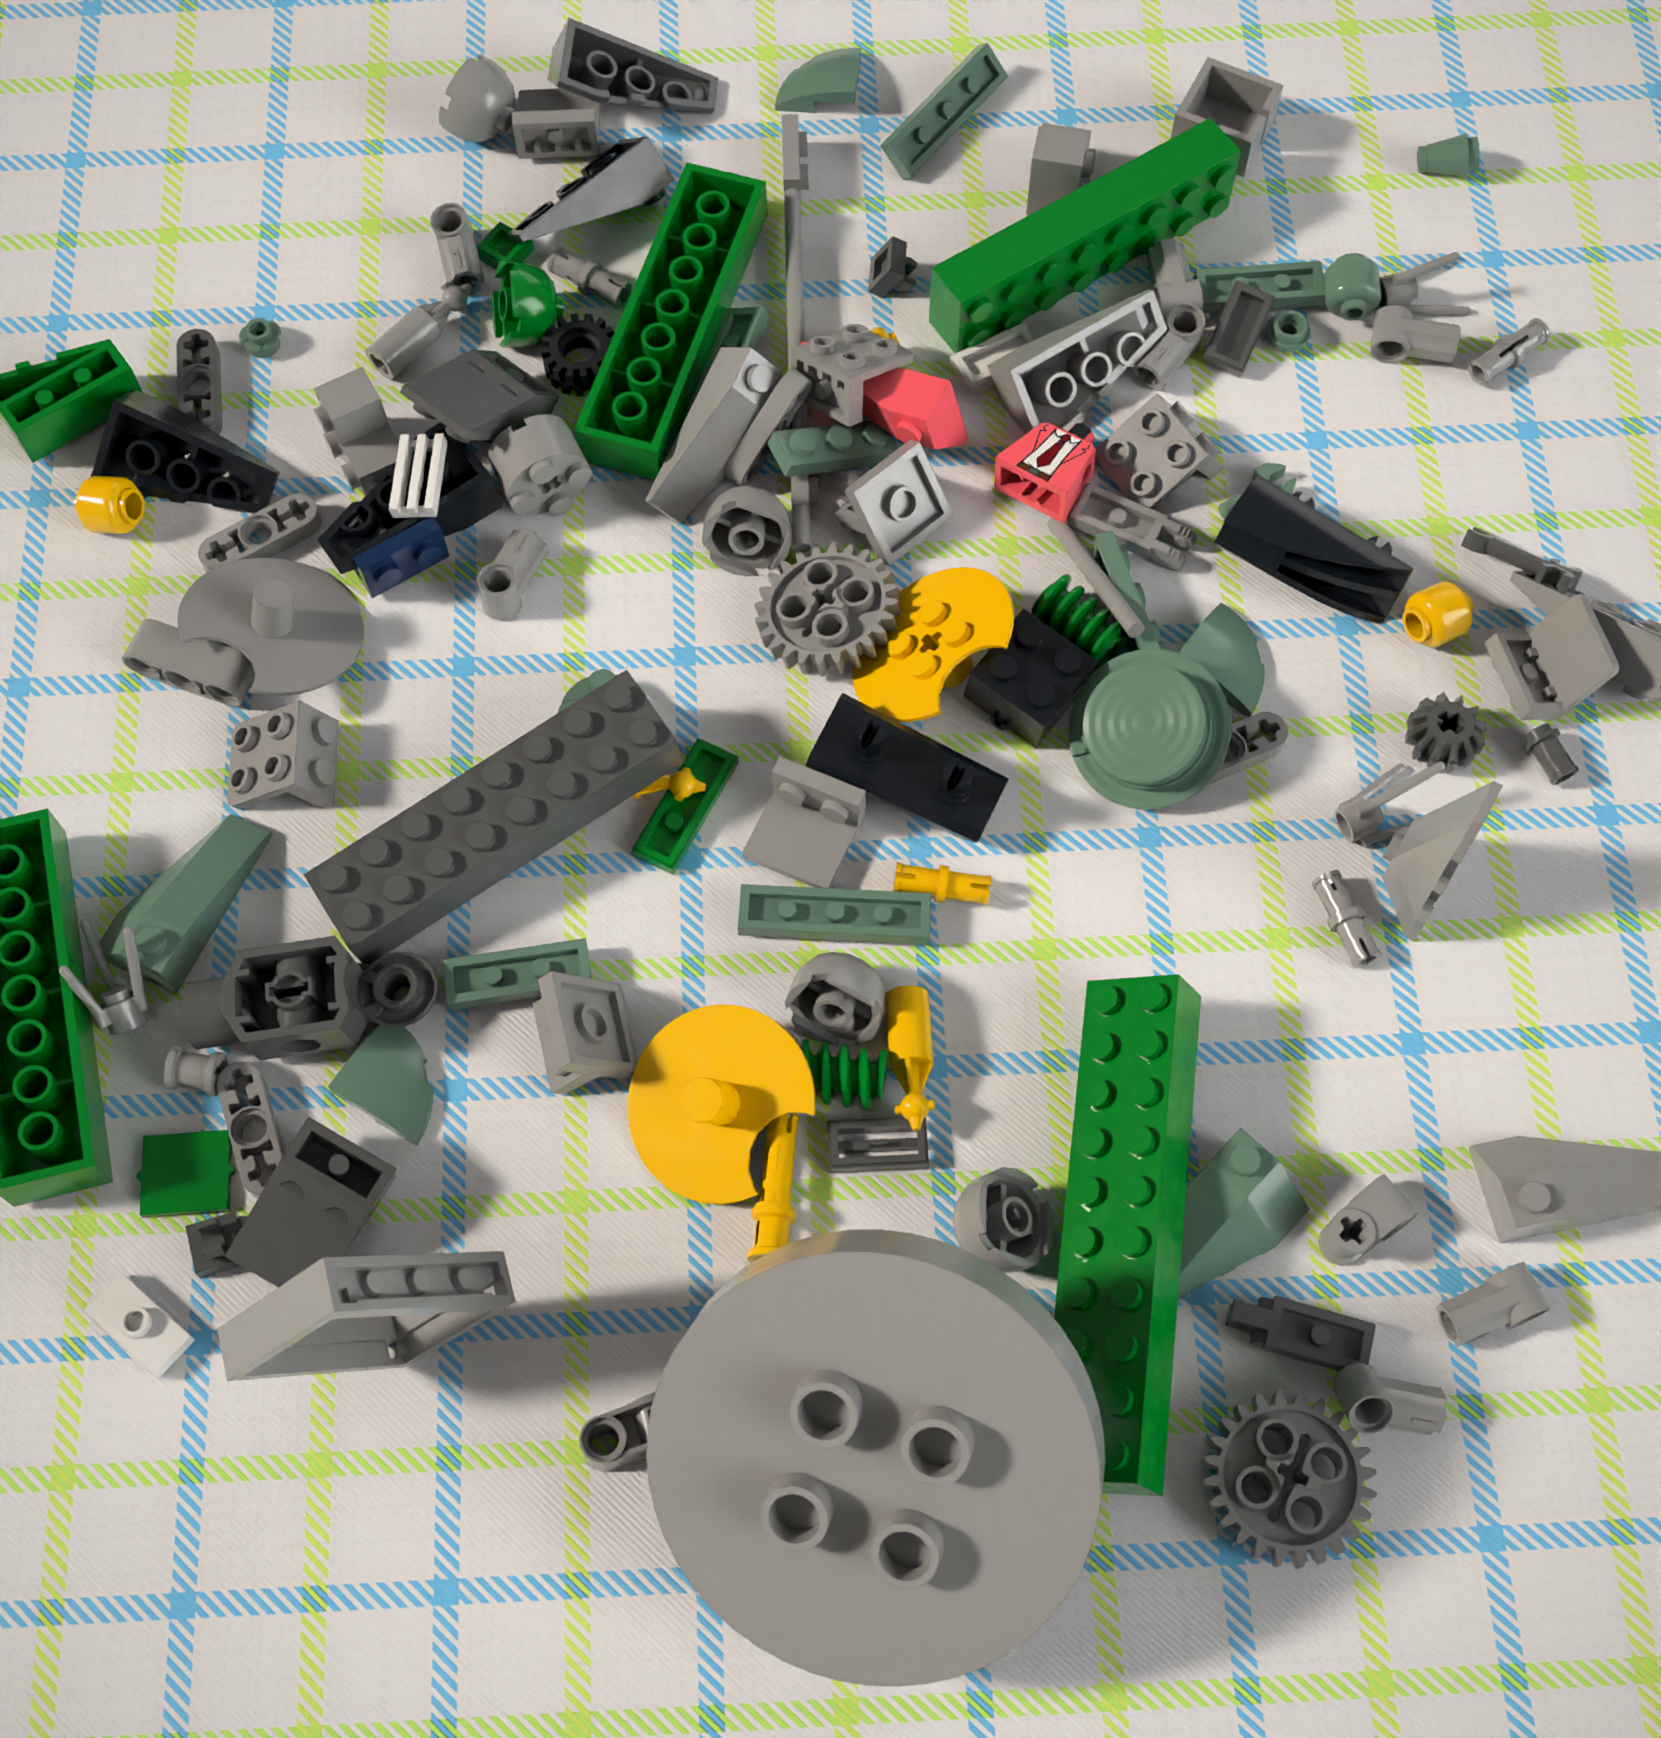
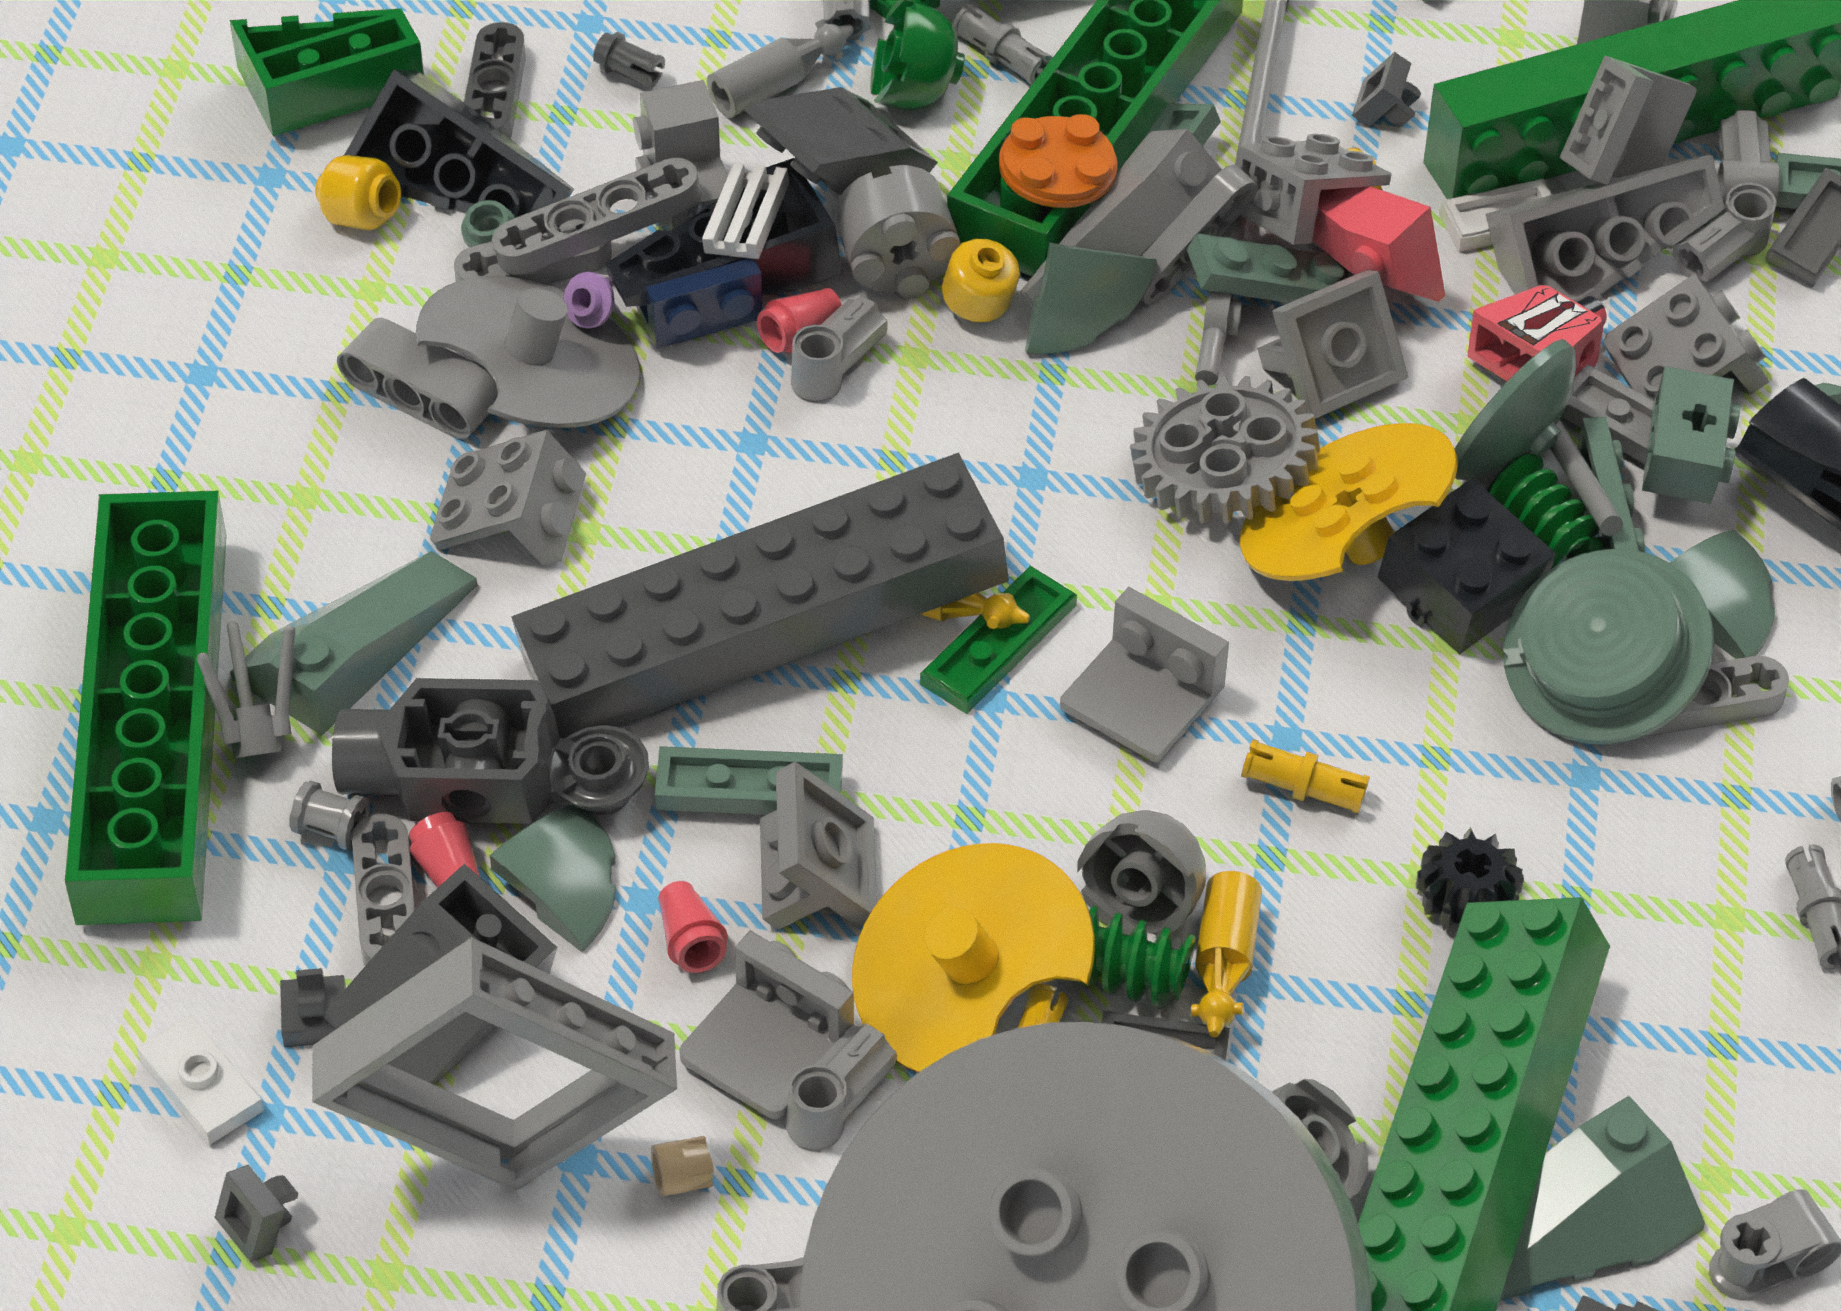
camera: 10 degrees right, 15 degrees down
green piece [136,1130,236,1218] -> none
sand green plate [239,318,281,358] -> none
black tyre [540,313,614,397] -> none
light grey cylinder [702,485,792,576] -> none
sand green plate [738,884,931,945] -> none
black piece [806,693,1009,843] -> none
none -> dark grey tile [214,1165,299,1262]
none -> coral cone [409,812,480,888]
none -> sand green plate [461,200,515,247]
none -> light grey beam [492,158,702,275]
none -> lavender plate [563,271,615,328]
none -> dark grey pin [593,32,665,89]
none -> tan hose [651,1136,714,1197]
none -> coral cone [658,881,728,973]
none -> light grey bracket [679,930,854,1119]
none -> coral cone [757,288,842,353]
none -> light grey piece [786,1023,897,1150]
none -> yellow head [942,239,1020,322]
none -> orange piece [999,114,1118,208]
none -> sand green brick [1025,243,1156,354]
none -> black gear [1416,827,1524,931]
none -> sand green dish [1455,339,1577,480]
none -> light grey bracket [1559,56,1696,185]
none -> sand green brick [1642,366,1741,504]

